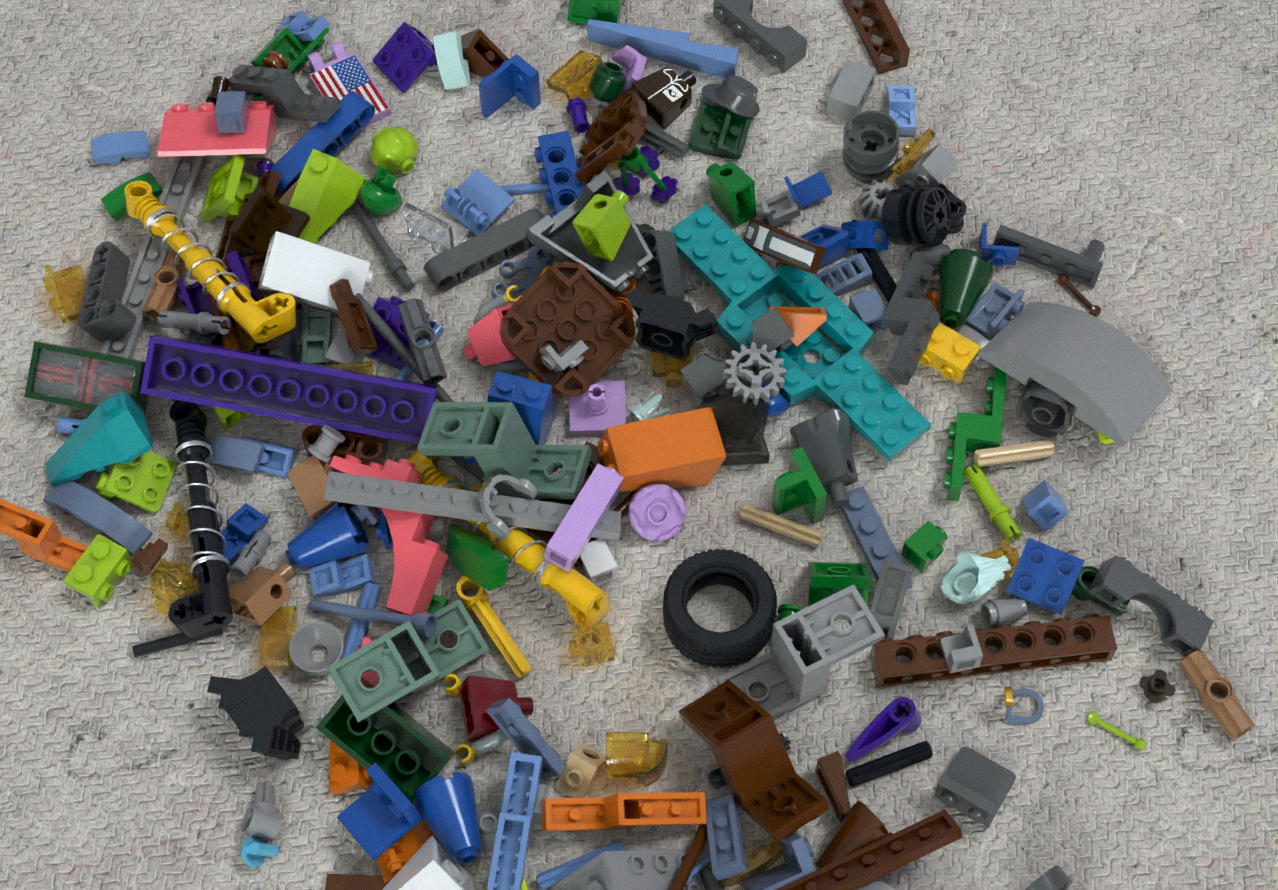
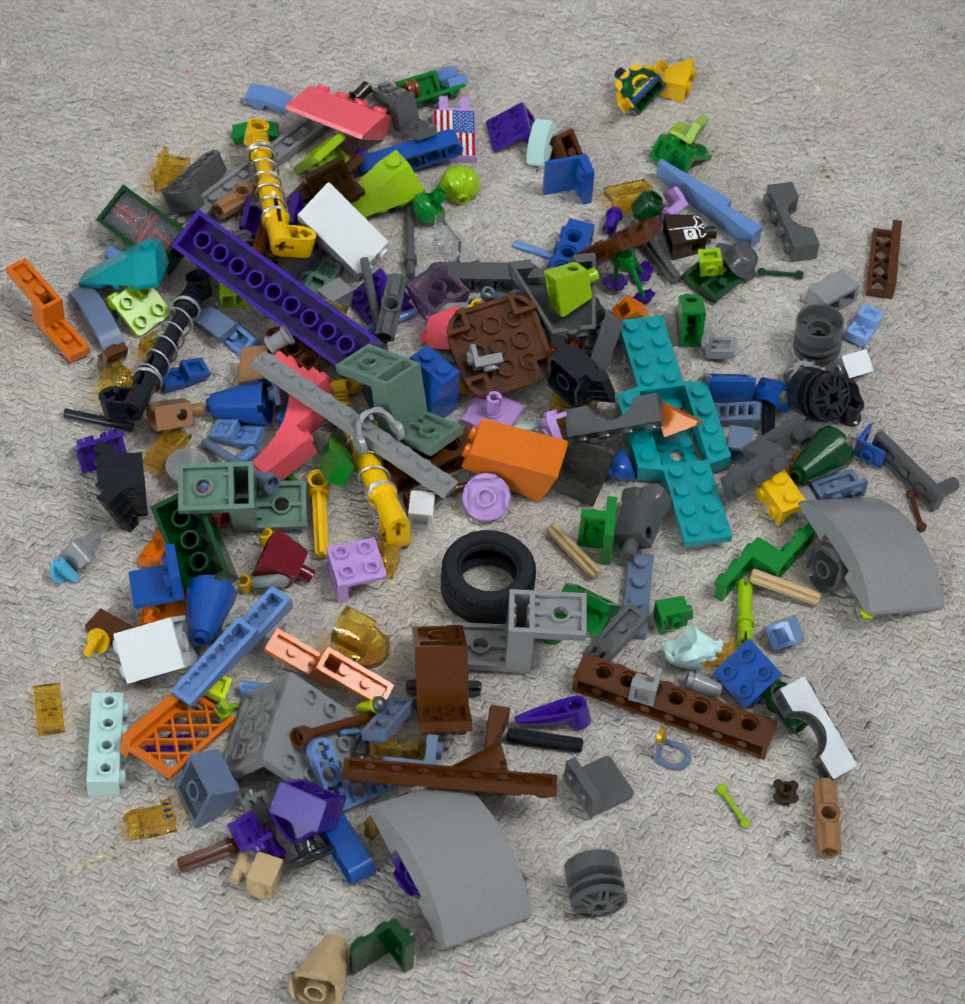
camera: 25 degrees right, 10 degrees down
lime bracket [63,534,132,607] -> none
light grey pin [158,310,231,335] -> none
sand blue brick [214,91,249,133] -> none
light grey pin [230,530,272,581] -> none
reddish brown hinge [329,279,378,354] -> none
medium blue hinge [441,169,515,235] -> none
sand blue plate [486,697,566,780] -> none
lavender brick [543,464,624,572] -> none
tan bracket [555,743,609,798] -> none
light grey gear [723,342,787,405] -> none
slope [743,219,826,275] -> none
blue bracket [784,171,832,210] -> none
clear yellow plate [892,128,935,174] -> none
none -> dark purple bracket [72,429,127,474]
none -> lavender bracket [326,538,387,603]
none -> piece [356,696,387,714]
none -> clear purple slope [406,261,470,322]
none -> lavender bracket [536,409,567,439]
none -> orange brick [612,295,649,320]
none -> lime bracket [698,247,723,276]
none -> dark green hinge [757,268,804,280]

